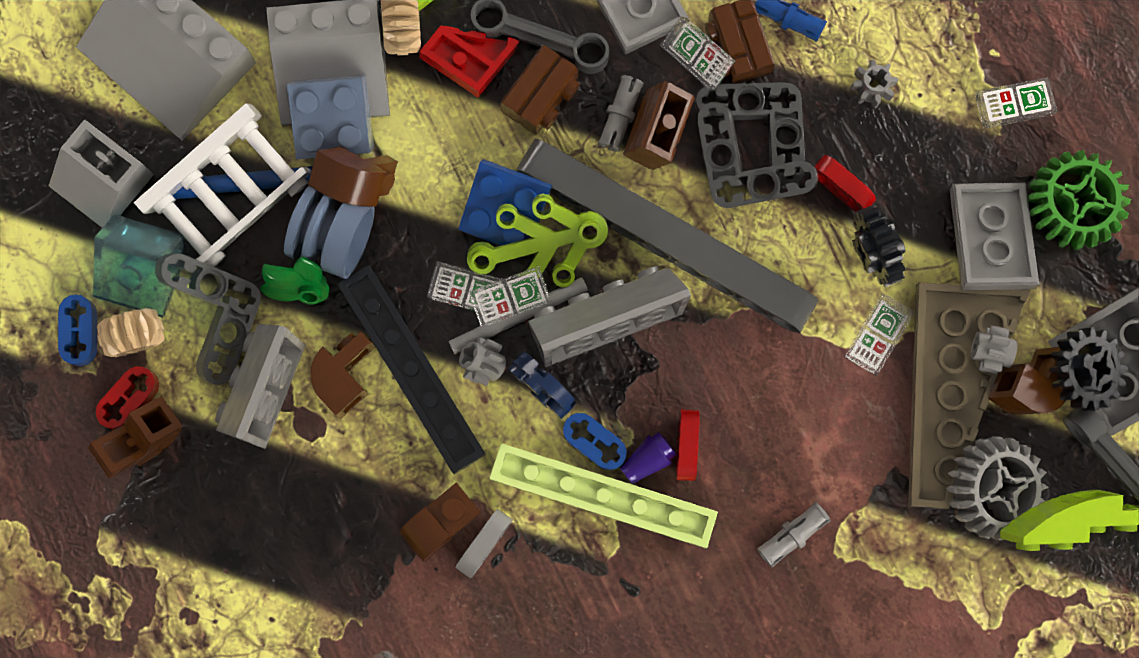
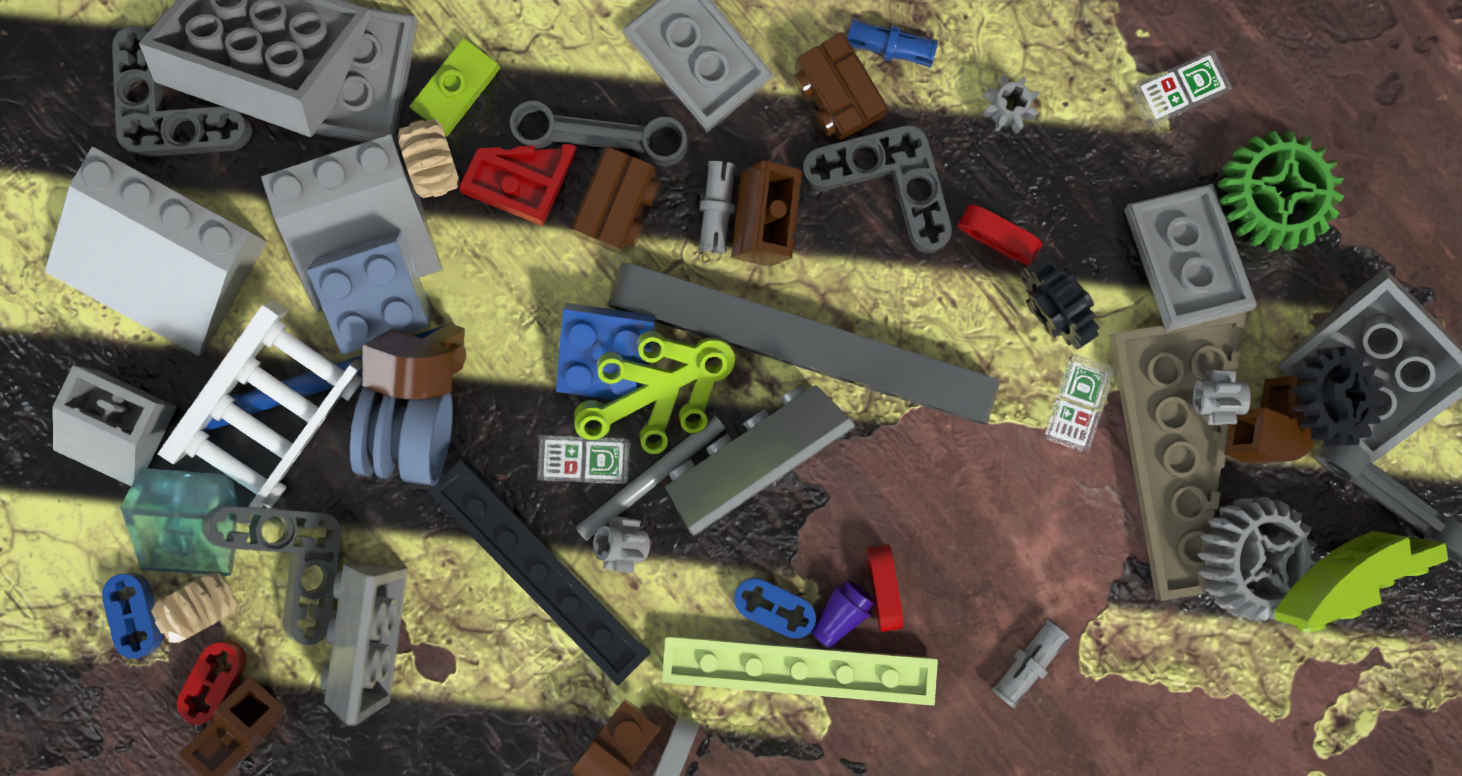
camera: 15 degrees left, 5 degrees up
green plate [260,257,329,305] -> none
reddish brown brick [311,332,375,419] -> none
clear tile [469,266,552,327] -> none
dark blue plate [508,351,577,419] -> none
clear tile [660,16,735,91] -> none
dark grey beam [698,102,818,208] -> none

